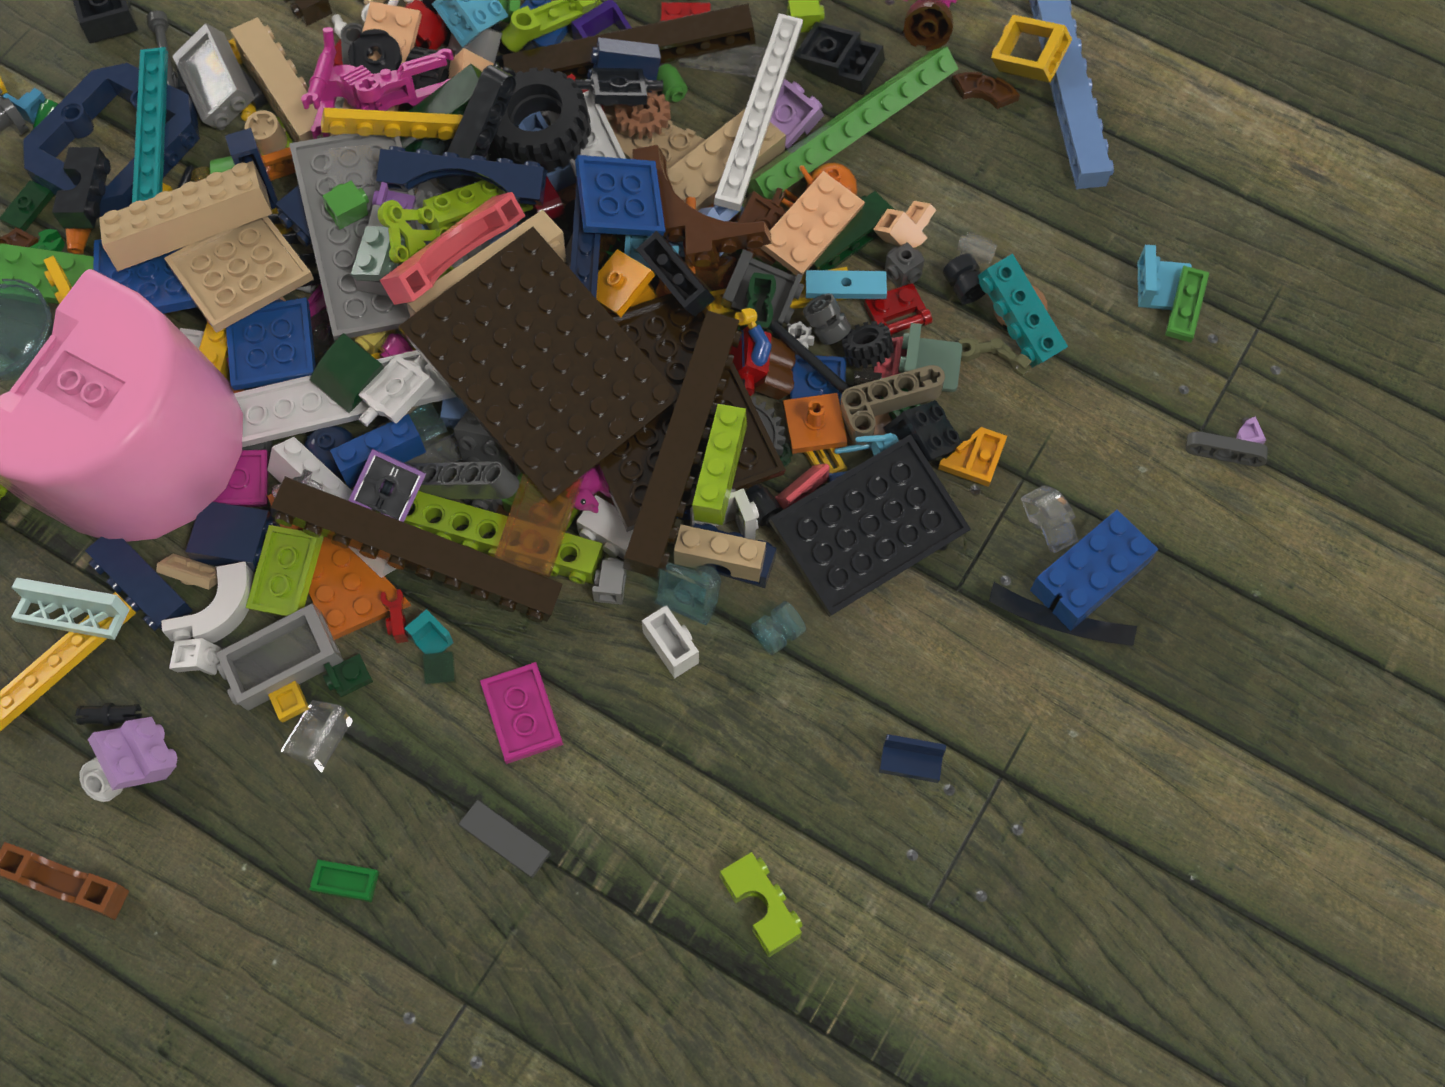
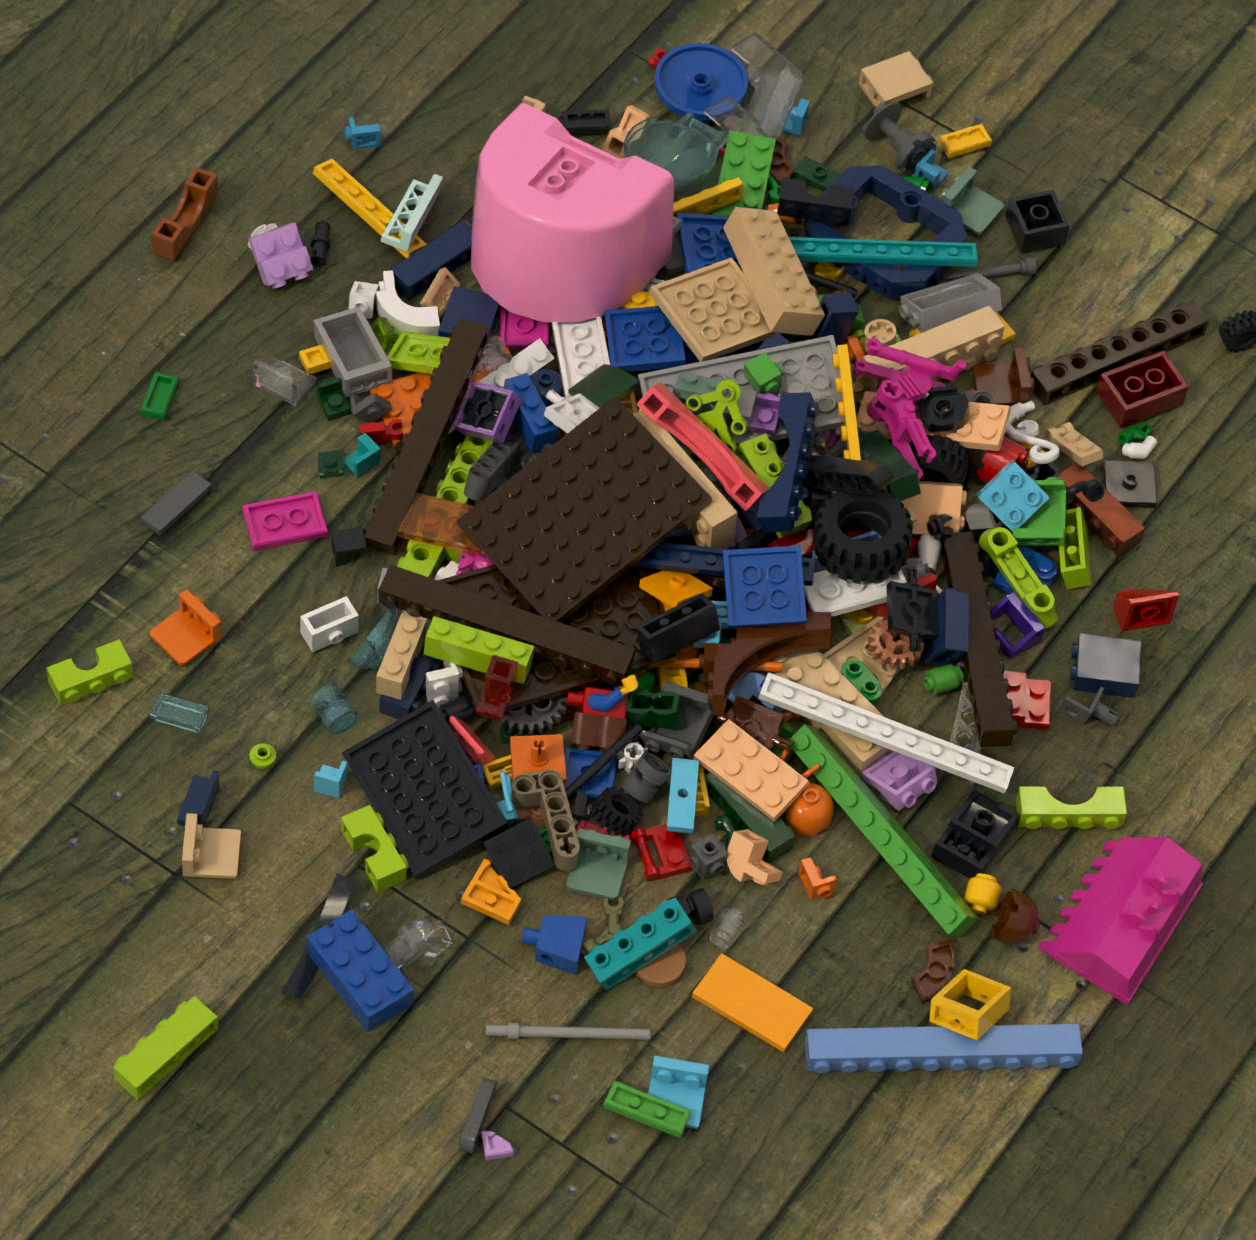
camera: 90 degrees right, 10 degrees down
none -> lime brick [113,996,218,1100]
none -> orange bracket [150,589,222,666]
none -> clear light blue tile [150,693,209,733]
none -> tan bracket [182,813,241,879]
none -> lime plate [250,743,276,769]
none -> medium azure panel [314,760,348,799]
none -> black panel [331,527,366,566]
none -> lime arch [341,805,409,893]
none -> dark grey bracket [350,393,392,423]
none -> clear neon green tile [371,317,399,351]
none -> clear red brick [476,655,518,721]
none -> light grey bar [485,1023,651,1040]
none -> blue torso [522,915,587,975]
none -> light orange tile [692,953,814,1053]
none -> dark green arm [715,814,741,849]
none -> orange bracket [798,857,838,900]
none -> green plate [841,659,883,705]
none -> sand green bracket [941,167,1004,235]
none -> yellow head [964,873,1002,915]
none -> reddish brown bracket [972,348,1034,406]

